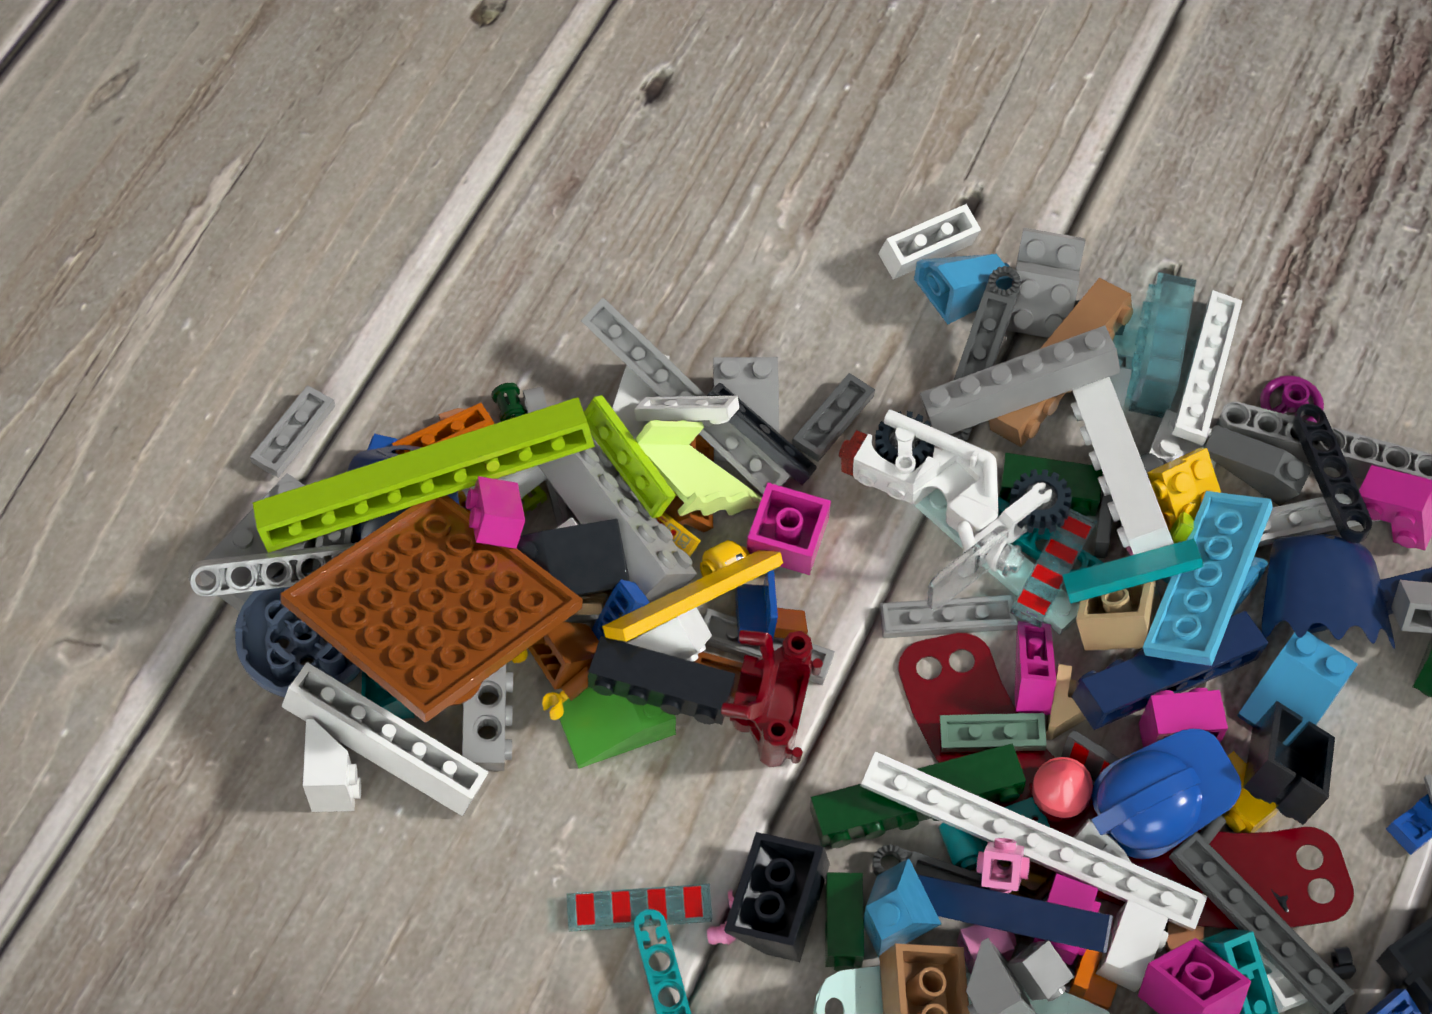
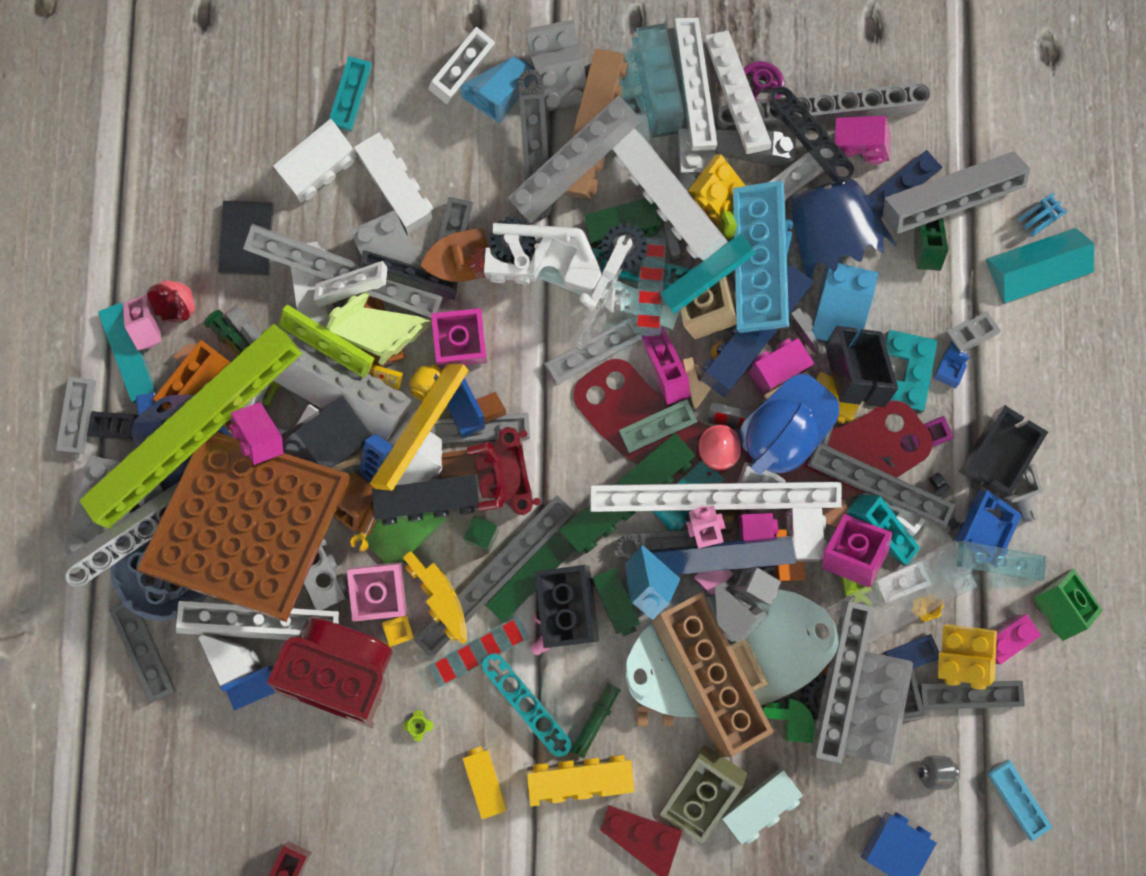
camera: 30 degrees left, 20 degrees up
none -> black slope [87,411,138,441]
none -> teal tile [98,303,157,403]
none -> dark grey plate [109,603,176,703]
none -> bright pink slope [123,294,162,351]
none -> dark red hair [147,280,195,322]
none -> black tile [218,201,274,276]
none -> blue panel [220,666,276,711]
none -> dark red brick [267,617,393,729]
none -> white slope [273,119,356,203]
none -> teal plate [329,56,373,132]
none -> bright pink brick [347,562,408,622]
none -> white brick [354,132,433,234]
none -> yellow plate [382,614,415,647]
none -> yellow slope [403,551,467,644]
none -> lime plate [403,710,434,742]
none -> dark grey plate [414,495,575,658]
none -> dark orange shield [420,228,488,282]
none -> dark green brick [463,515,500,553]
none -> dark green tile [485,533,574,623]
none -> white plate [705,31,771,154]
none -> light grey plate [789,308,820,356]
none -> teal plate [885,330,938,413]
none -> magenta slope [900,416,954,452]

